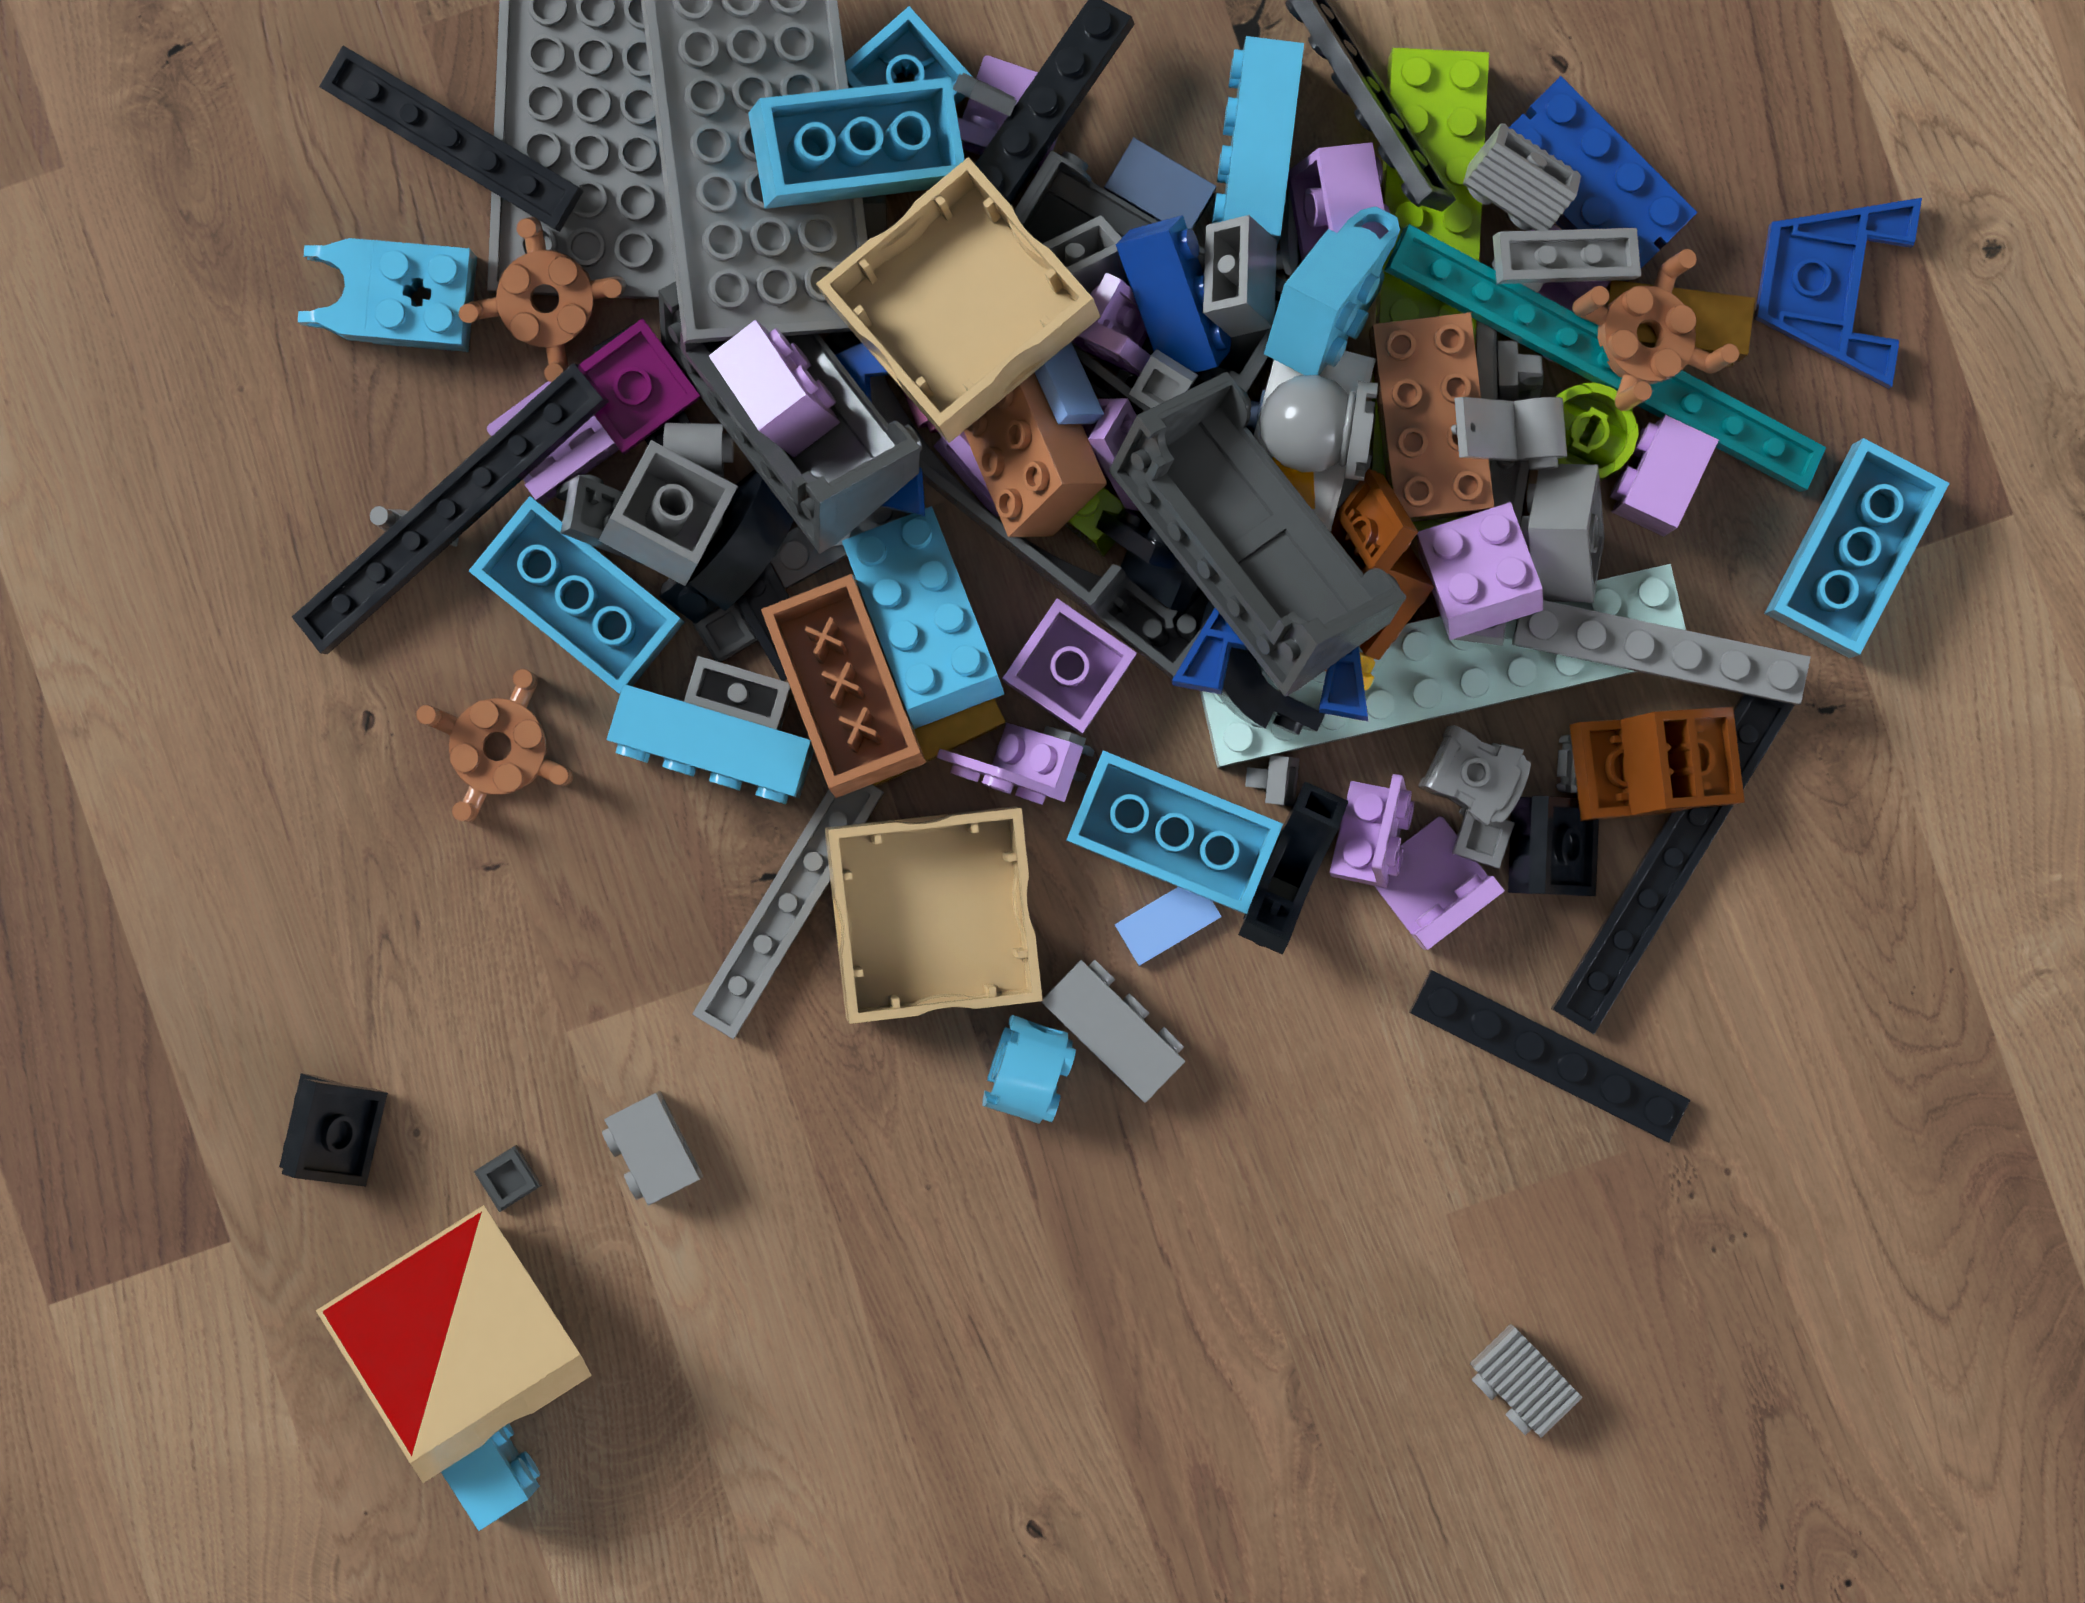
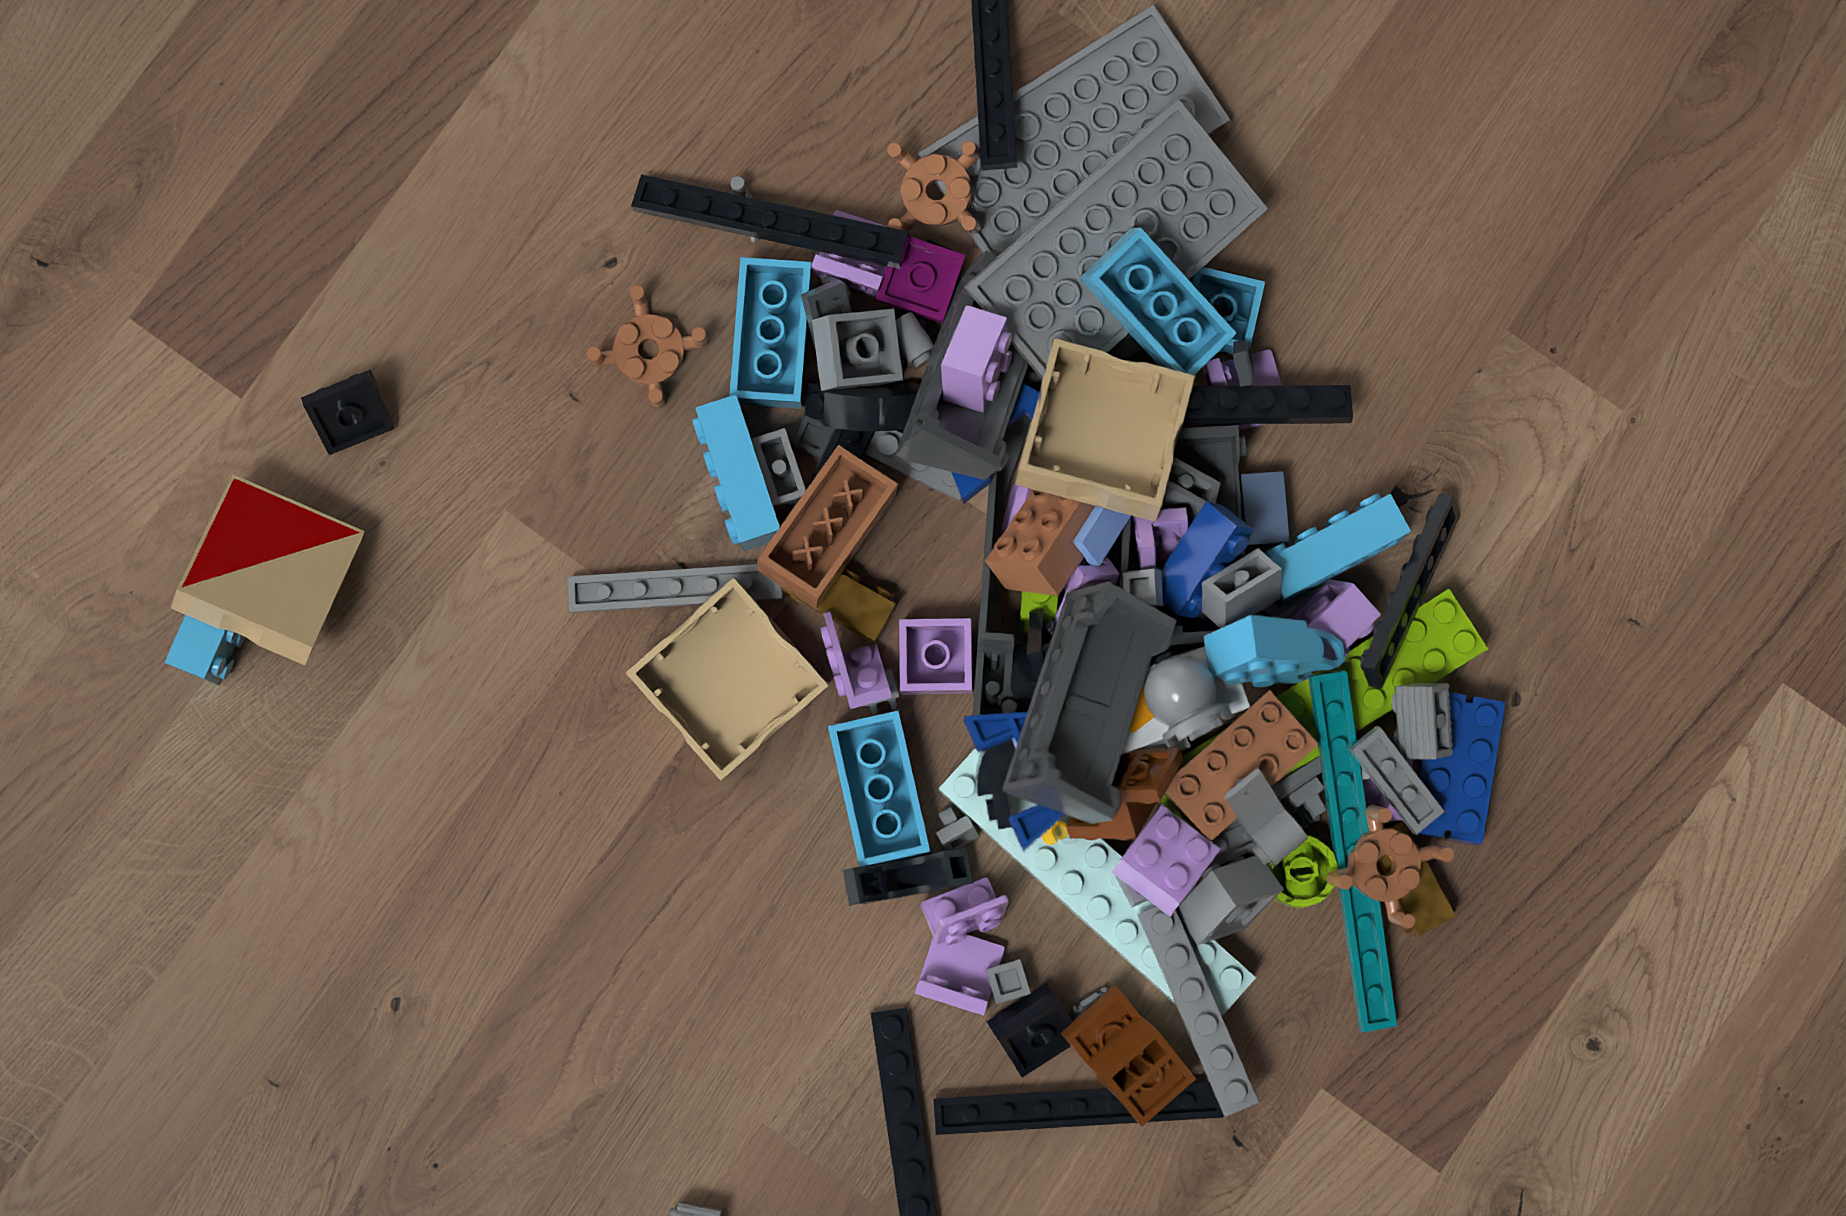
camera: 60 degrees right, 5 degrees down
medium azure brick [298,238,477,352] -> none
dark grey tile [474,1145,542,1212] -> none
light grey brick [602,1091,703,1206] -> none
medium azure brick [842,506,1005,729] -> none
medium azure brick [982,1015,1076,1124] -> none
light grey brick [1041,960,1186,1103] -> none
light blue tile [1114,887,1222,966] -> none
light grey piece [1418,725,1531,826] -> none
lavender brick [1610,415,1719,537] -> none
blue wing [1754,198,1922,389] -> none
medium azure brick [1764,438,1950,658] -> none

